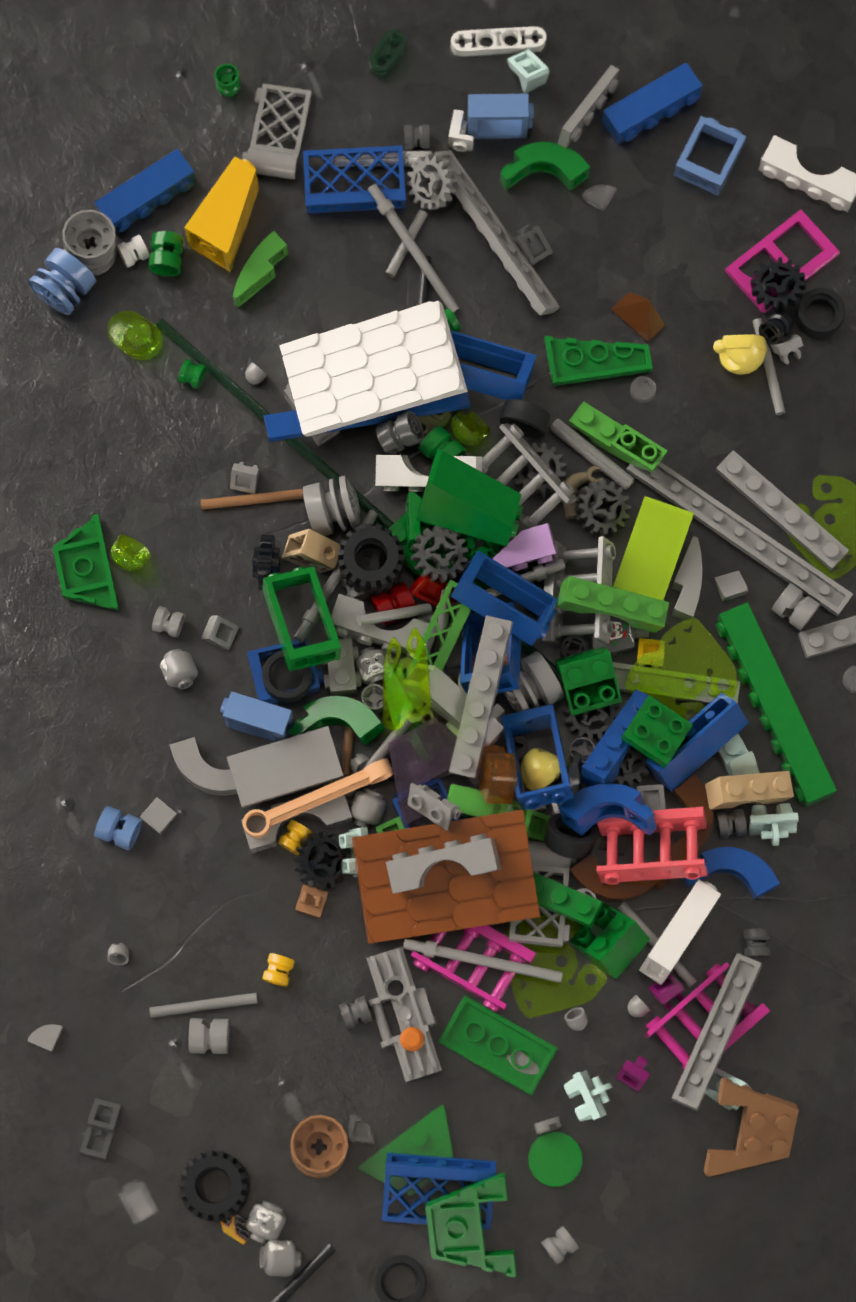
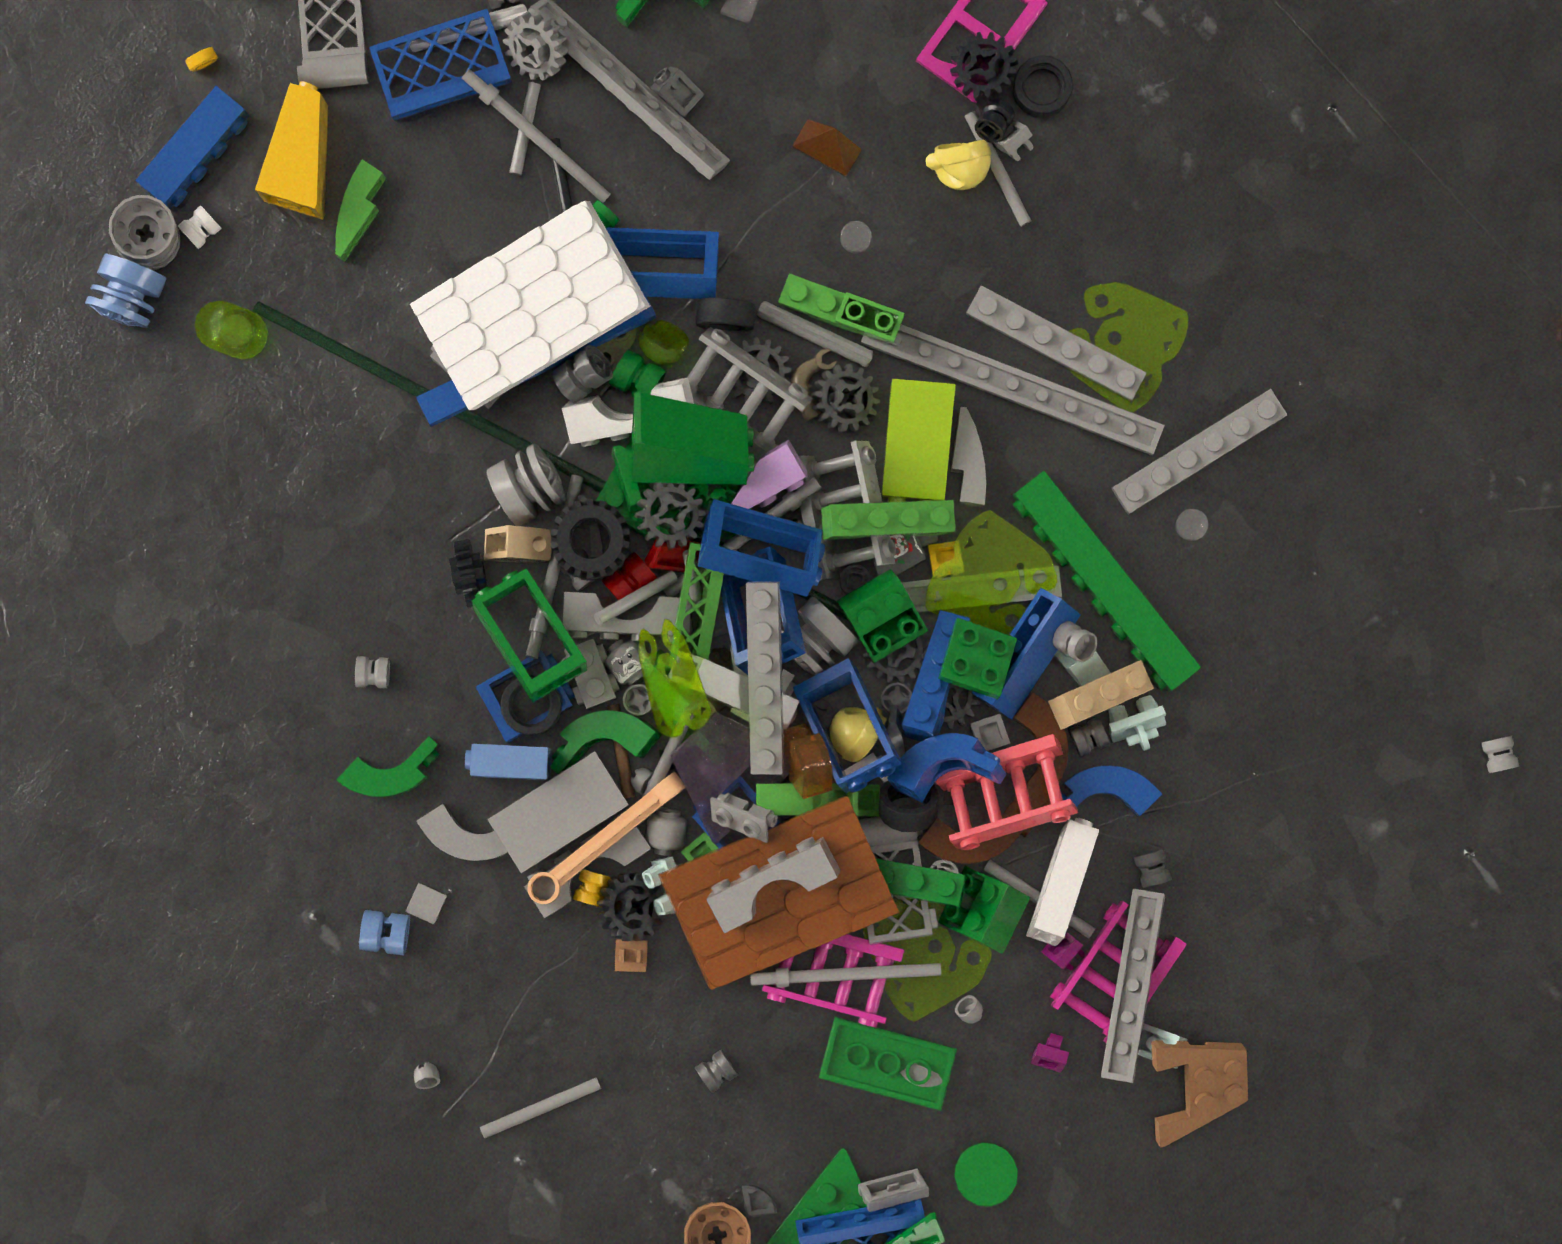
camera: 15 degrees left, 10 degrees up
light grey tile [27,1024,64,1052] -> none
green wing [52,514,119,610] -> none
clear neon green hair [111,534,151,572] -> none
green wheel [148,231,184,276] -> none
light grey head [160,649,198,689] -> none
green wheel [178,359,207,389] -> none
light grey wheel [189,1018,230,1054] -> none
medium nougat bar [201,489,304,510] -> none
light grey slope [201,615,240,650] -> none
light grey tile [230,462,259,494] -> none
light grey hinge [245,362,267,384] -> none
yellow wheel [262,953,295,987] -> none
light grey piece [366,947,442,1082] -> none
light grey tile [534,1117,562,1135] -> none
green wing [544,336,653,386] -> none
light aqua hips [564,1070,612,1122] -> none
light grey hinge [628,994,651,1018] -> none
light grey slope [714,570,749,602] -> none
light grey wheel [771,583,820,631] -> none
none -> yellow tile [185,47,218,72]
none -> green arch [336,736,441,797]
none -> light grey tile [858,1168,929,1212]
none -> light grey wheel [1053,621,1098,662]

